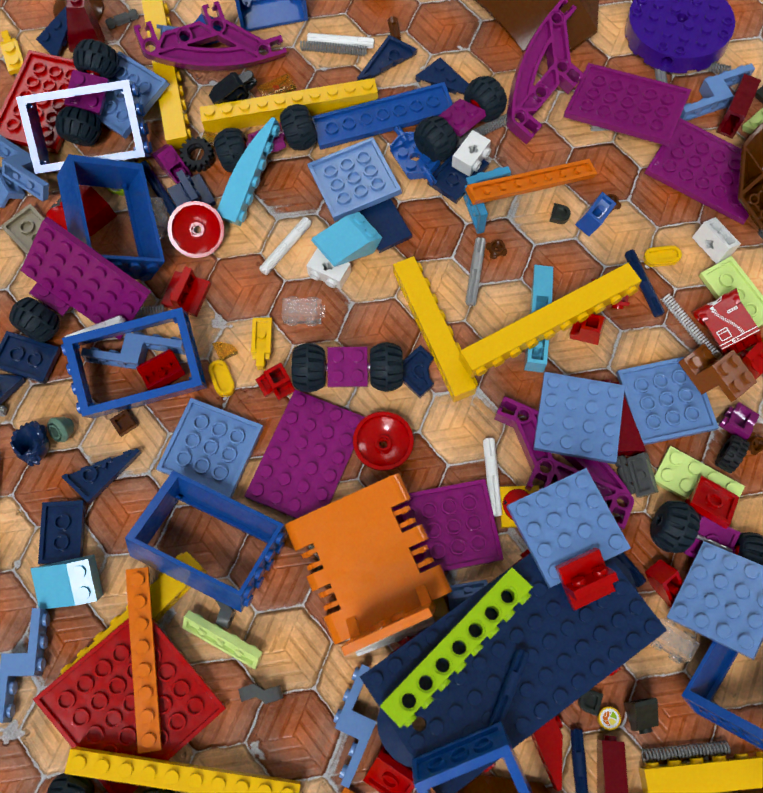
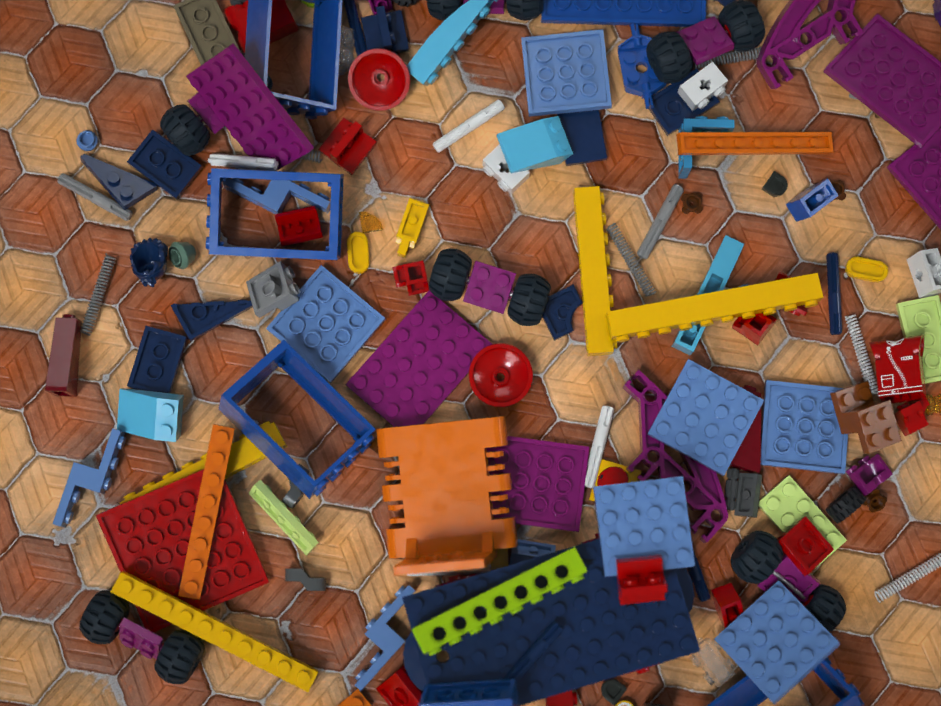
camera: 15 degrees right, 10 degrees up
reddish brown tile [110,409,138,437] -> none
clear brick [281,296,326,326] -> none
none -> light grey plate [246,261,300,318]
none -> light grey piece [606,223,656,297]

